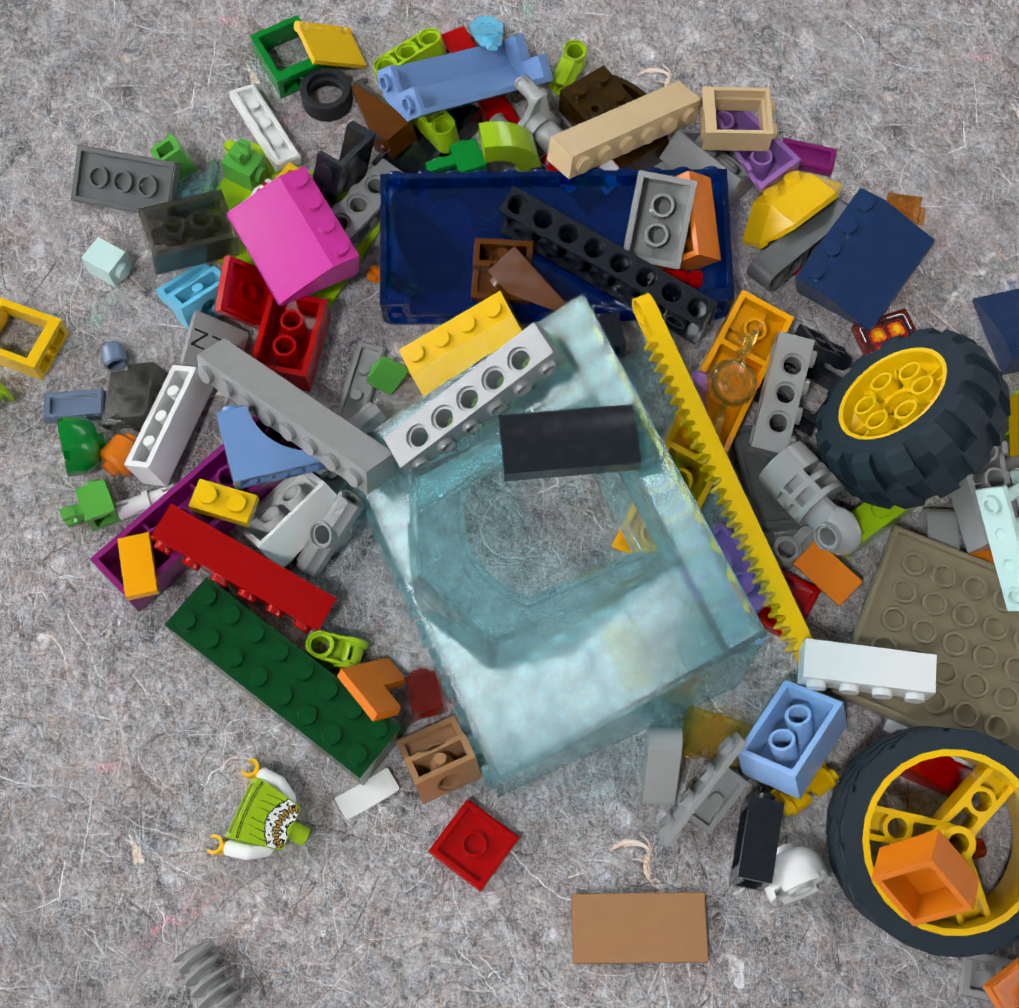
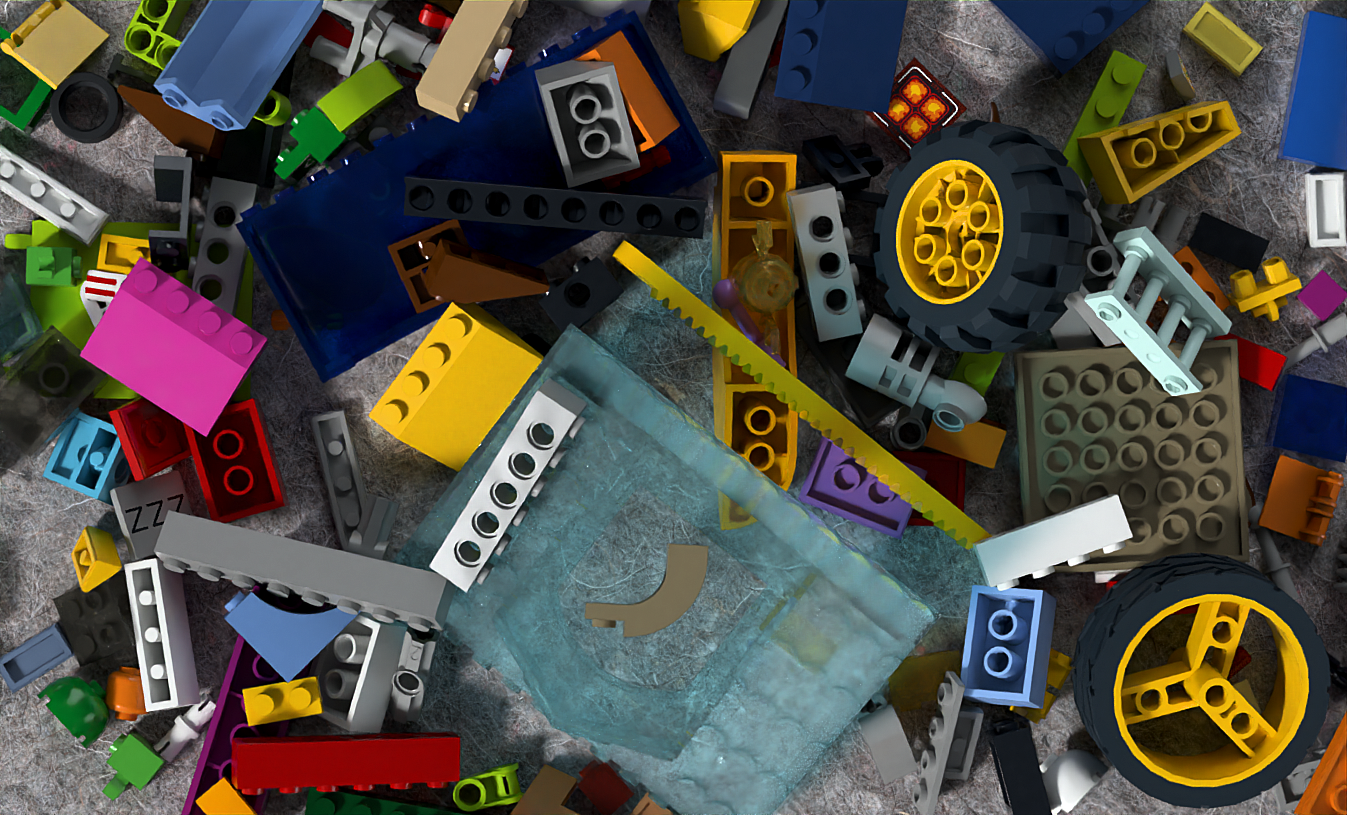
camera: 25 degrees left, 20 degrees up
sand blue piece [101,341,128,371] -> none
bright green slope [366,356,409,394] -> none
black slope [498,404,642,482] -> none
orange piece [872,829,980,926] -> none
none -> yellow slope [71,525,122,593]
none -> dark tan arch [584,543,709,637]

